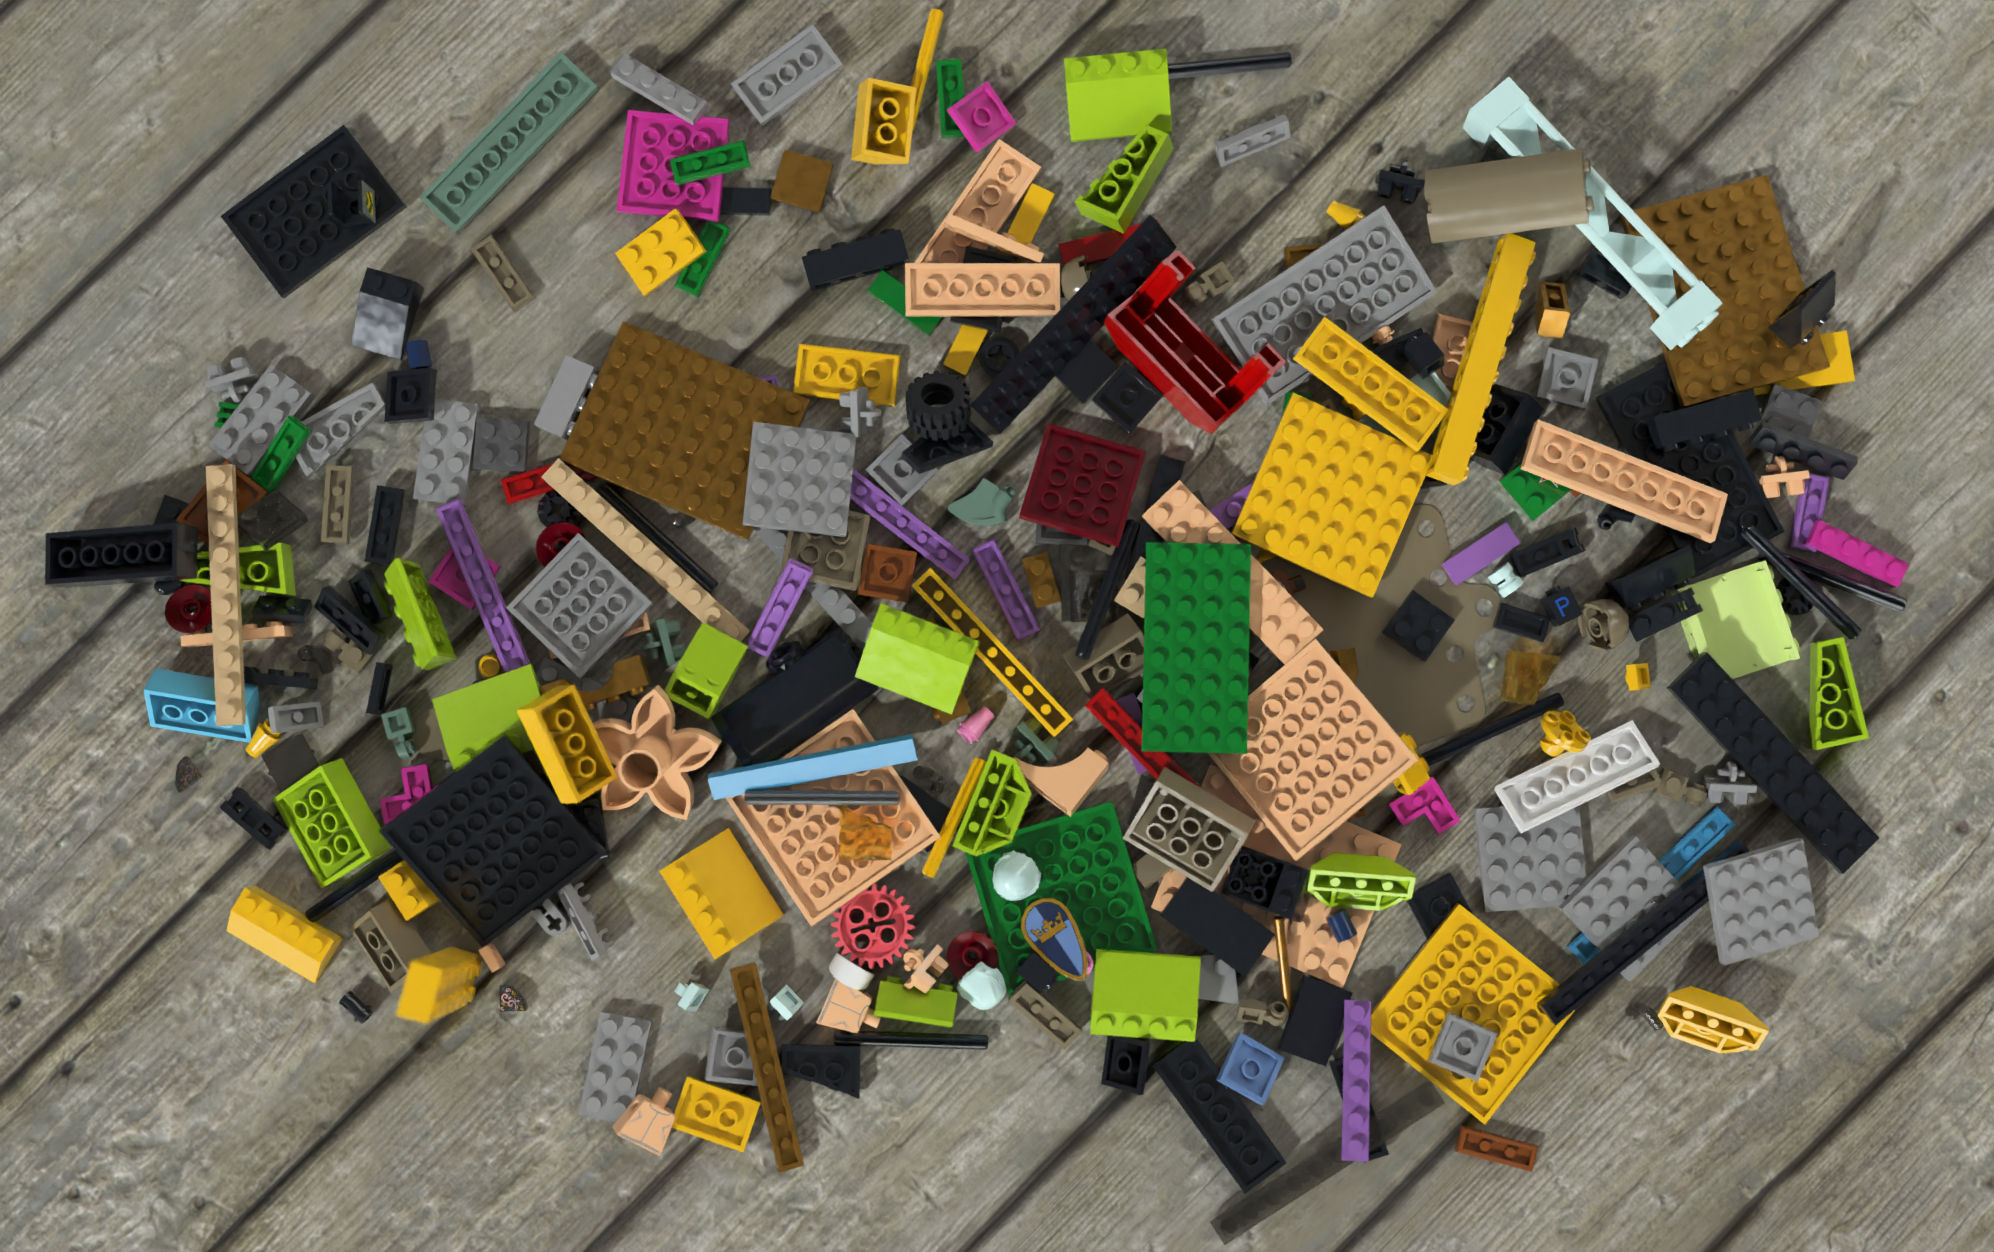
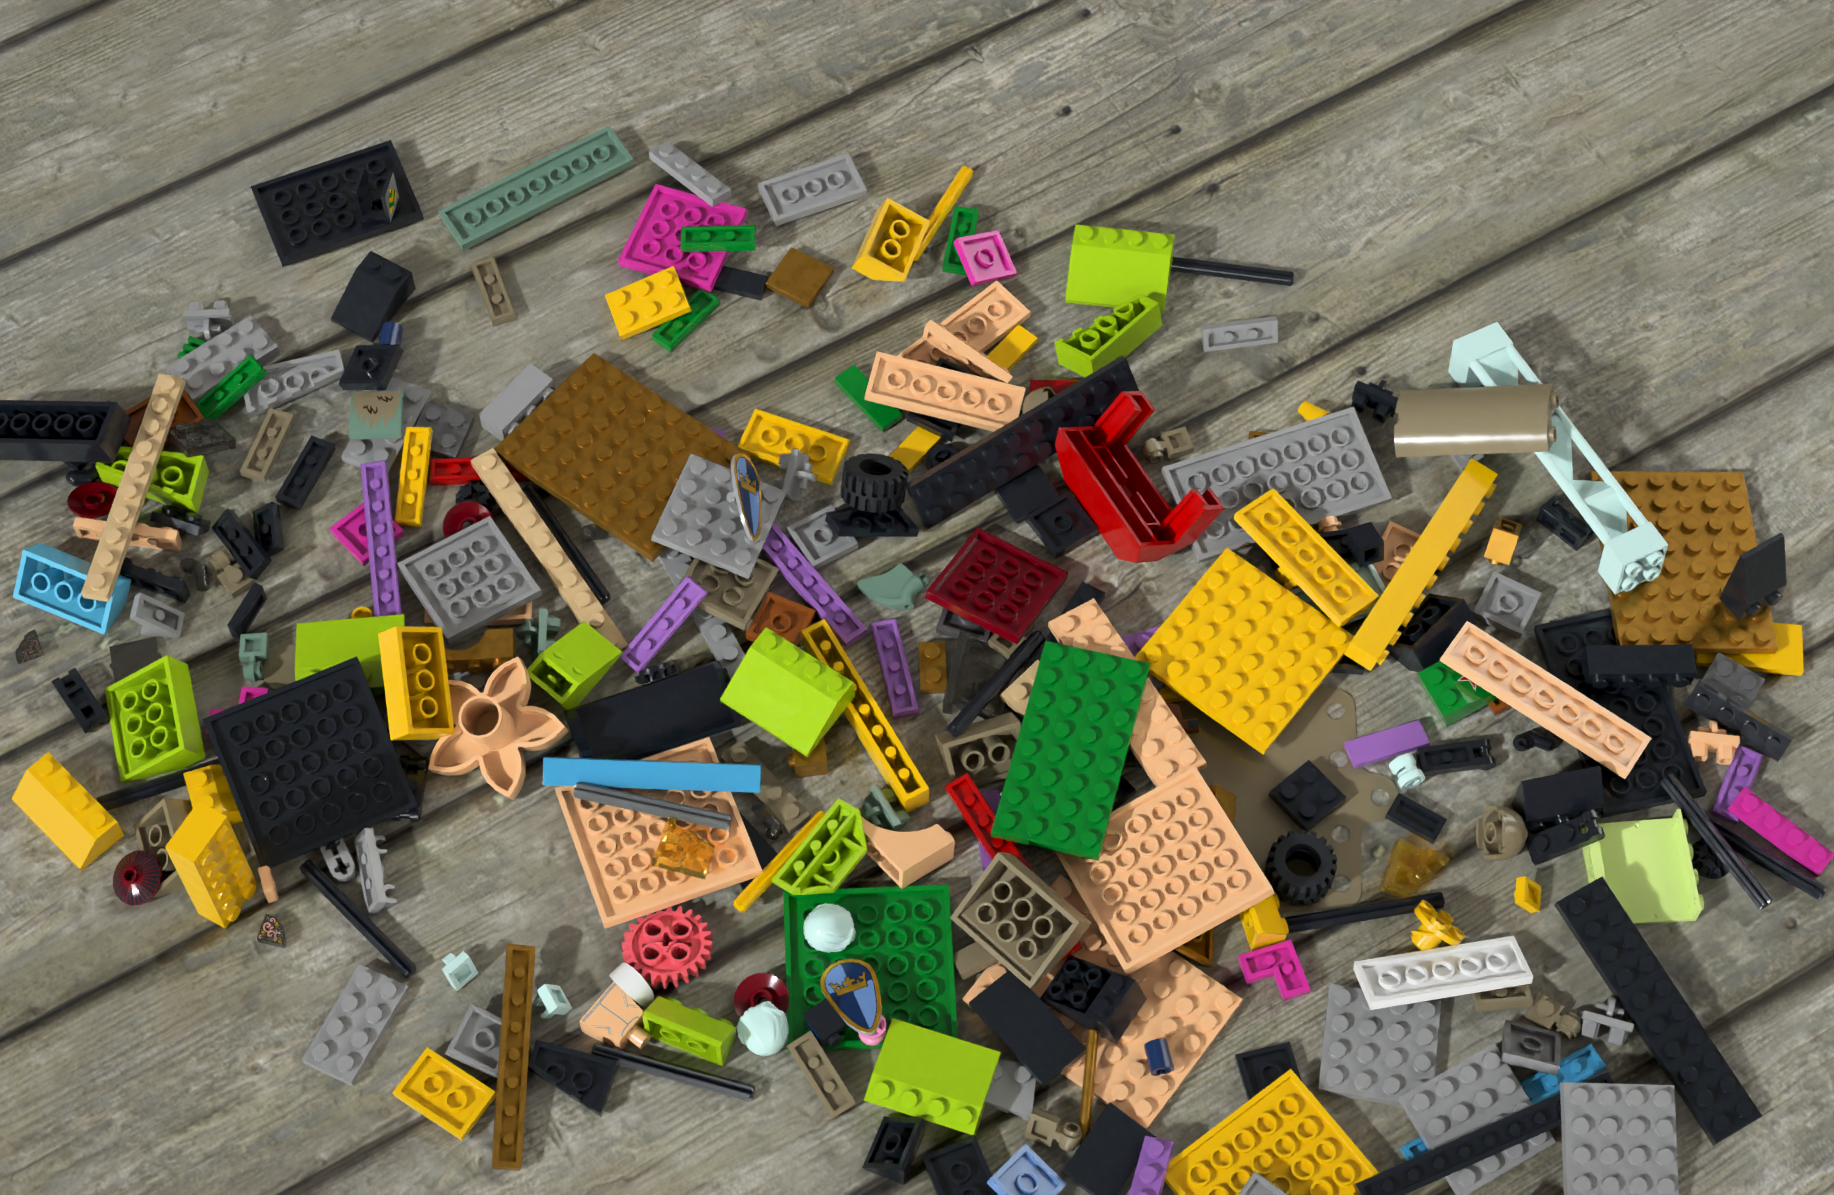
camera: 15 degrees right, 25 degrees down
yellow cone [245,719,282,758] -> none
black pin [339,991,373,1024] -> none
lime slope [384,558,457,670] -> none
light nougat torso [612,1087,675,1156] -> none
yellow slope [659,828,784,959] -> none
black brick [802,228,909,291] -> none
light nougat hips [903,944,949,994] -> none
bright pink cone [957,706,995,744] -> none
lime wedge [1307,853,1416,911] -> none
black brick [1540,585,1583,627] -> none
lime wedge [1809,637,1869,750] -> none
none -> dish [113,850,162,906]
none -> black axle [299,859,417,978]
none -> slope [349,390,404,439]
none -> yellow tile [394,426,433,527]
none -> dark tan plate [720,740,811,835]
none -> shield [726,453,761,542]
none -> black tyre [1265,829,1337,906]
none -> flat silver plate [1501,1020,1561,1075]

